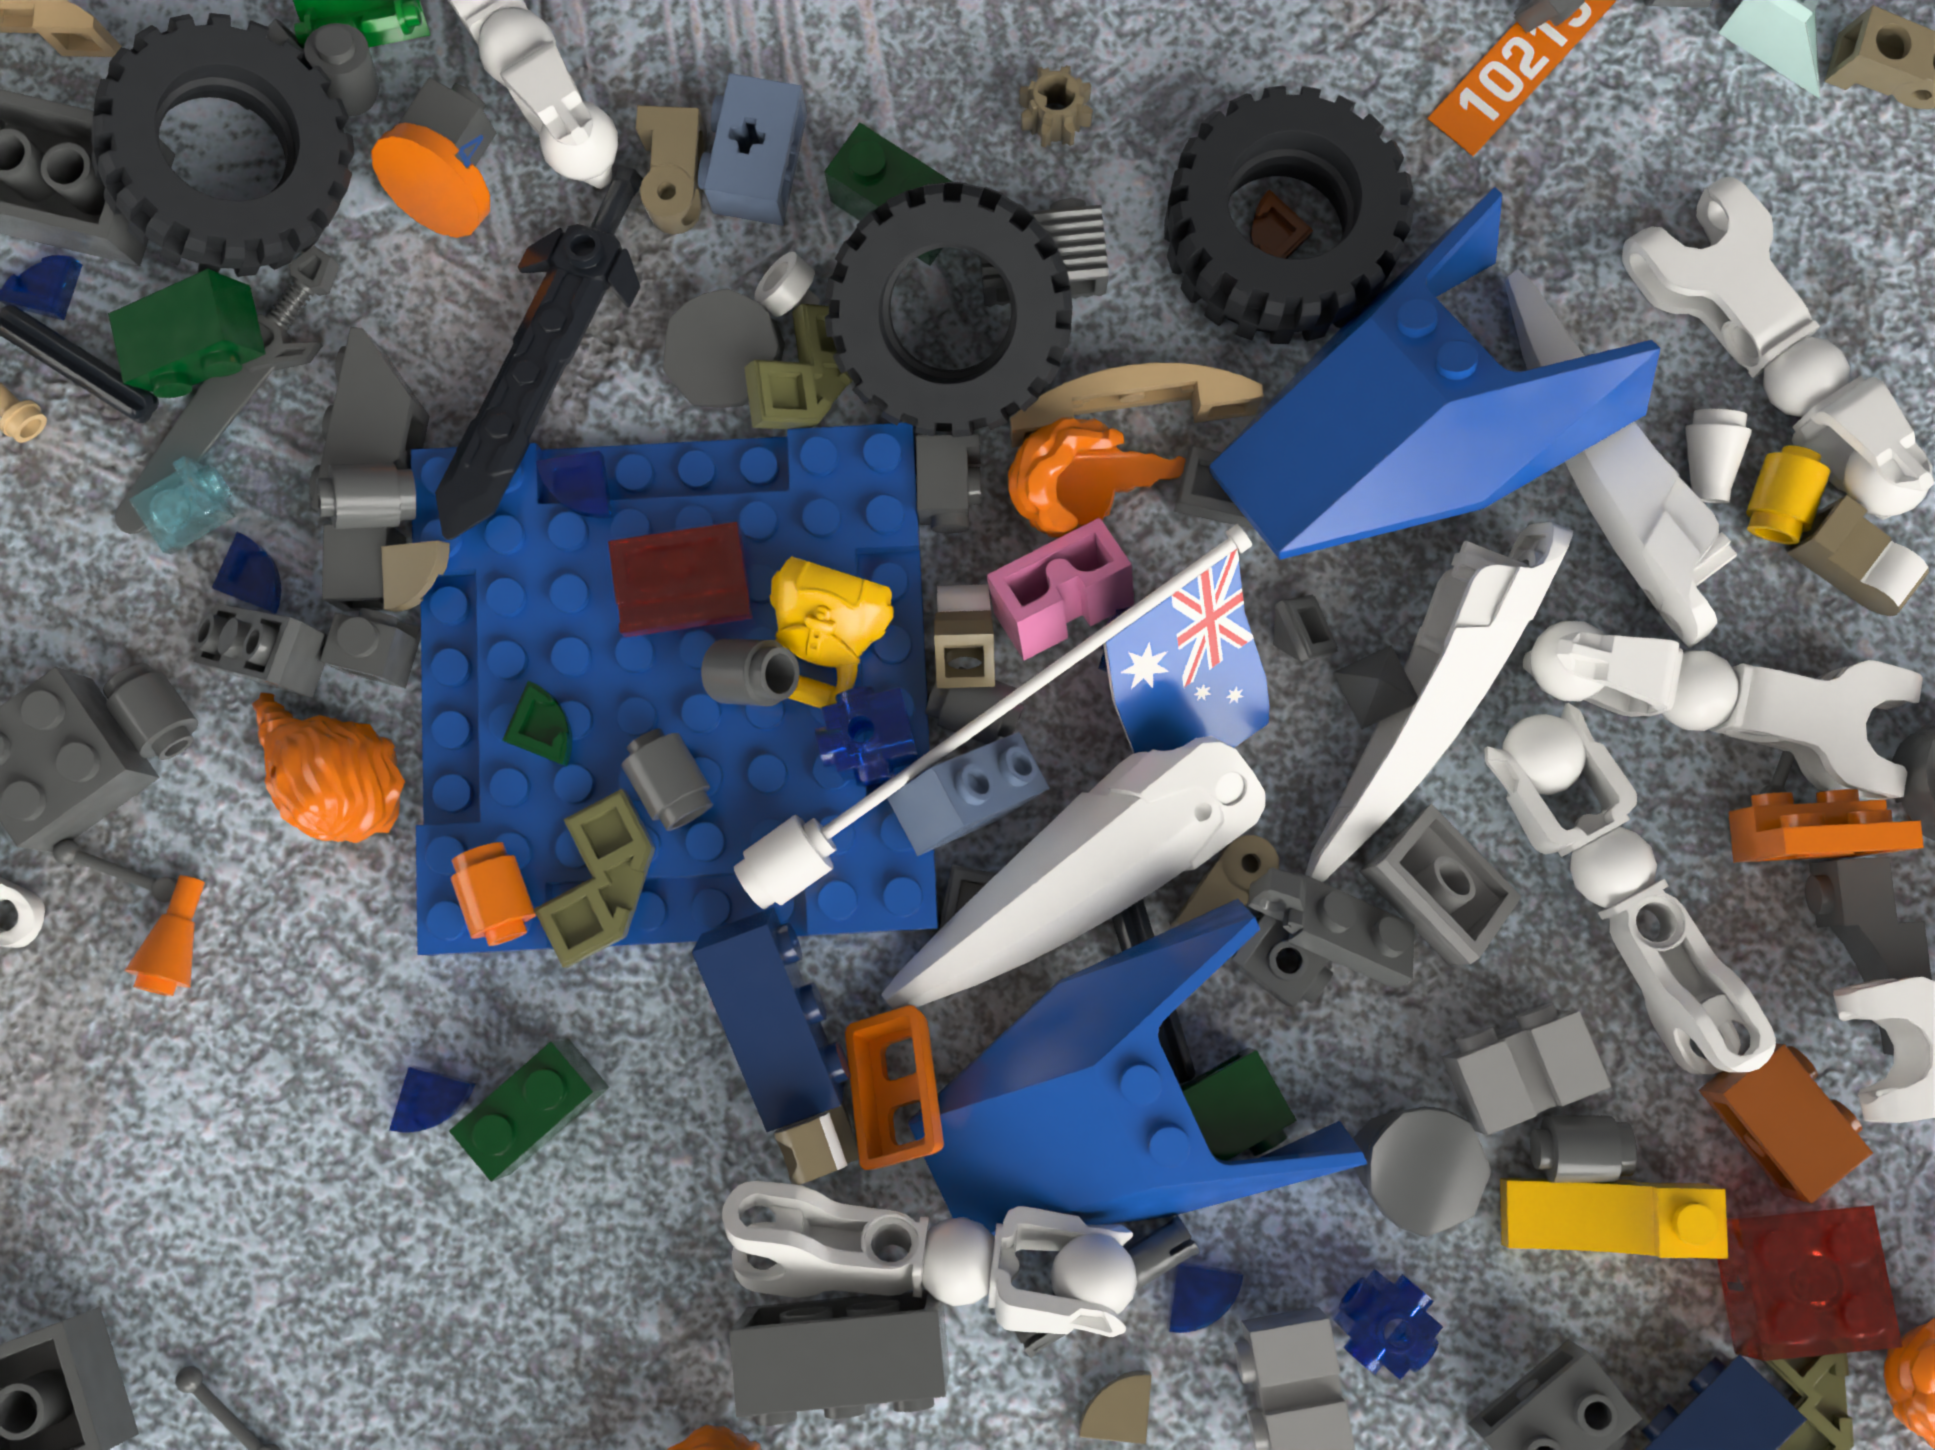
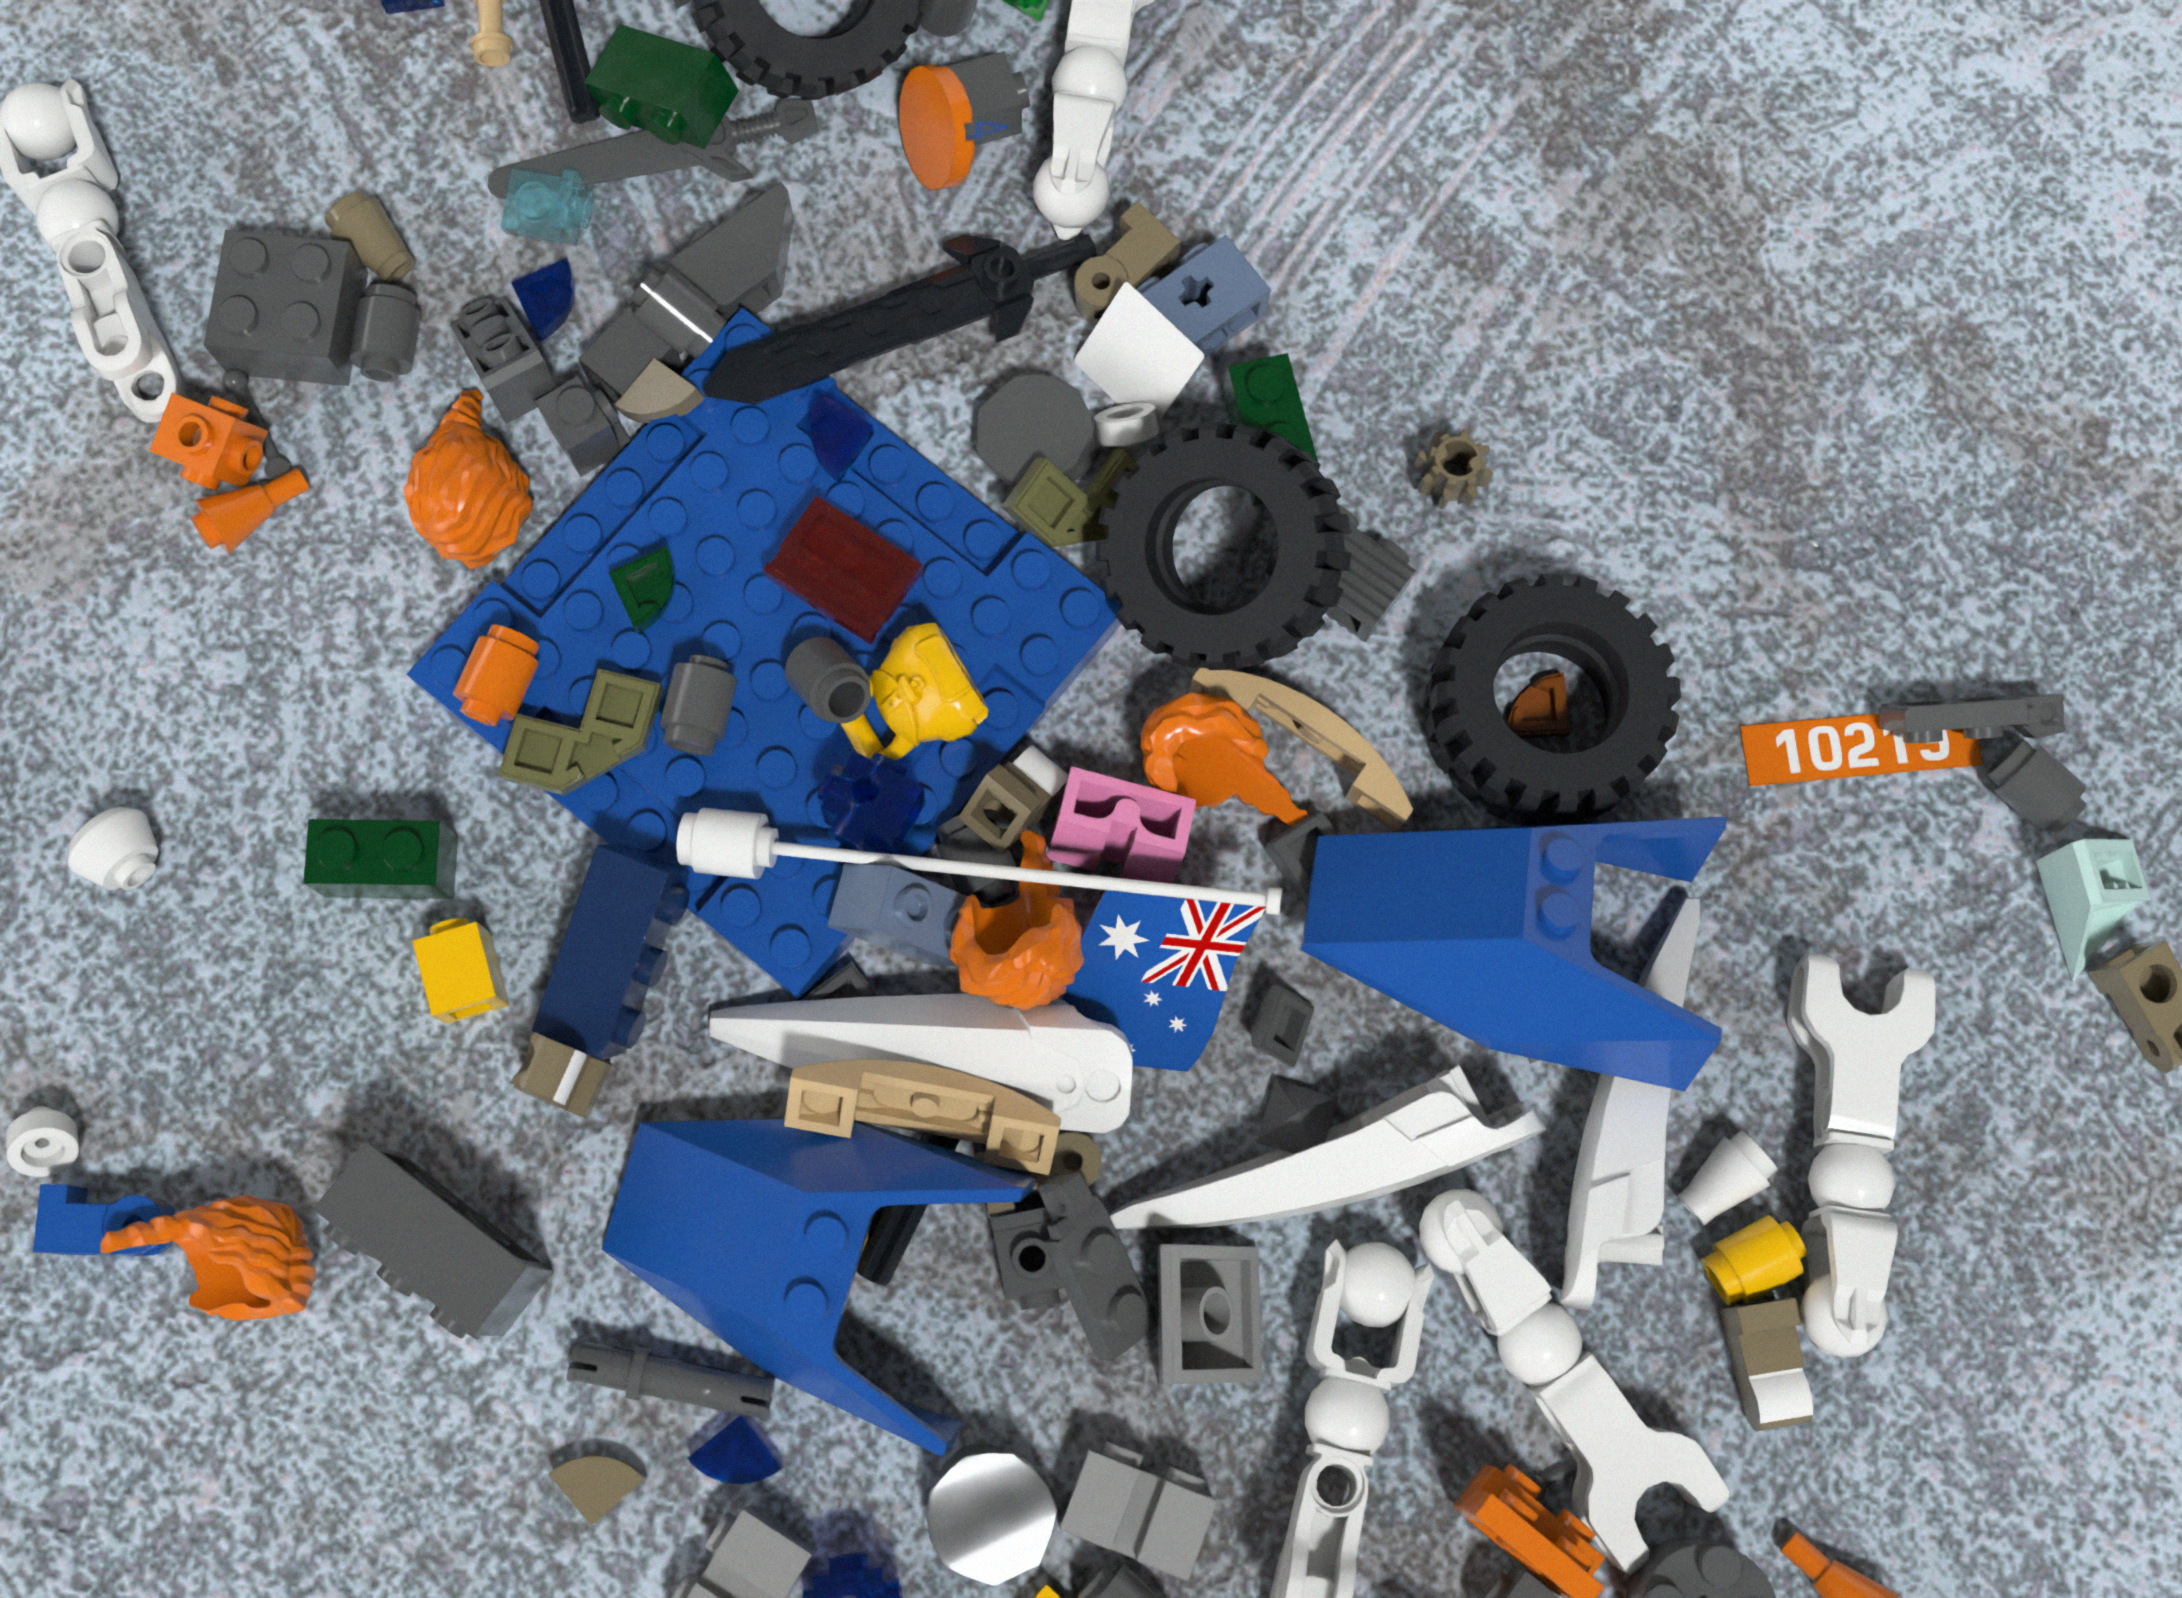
camera: 30 degrees right, 5 degrees down
clear blue tile [389,1066,476,1133] -> none
white piece [722,1181,1137,1337] -> none
orange piece [845,1005,944,1170] -> none
dark grey brick [916,434,981,534] -> none
dark green brick [1180,1048,1297,1161] -> none
none -> white cone [68,807,158,890]
none -> orange brick [149,392,268,491]
none -> dark tan cone [325,191,415,285]
none -> yellow brick [412,918,510,1024]
none -> tan slope [784,1059,1061,1175]
none -> orange hair [949,830,1085,1011]
none -> white sticker [1074,282,1204,423]

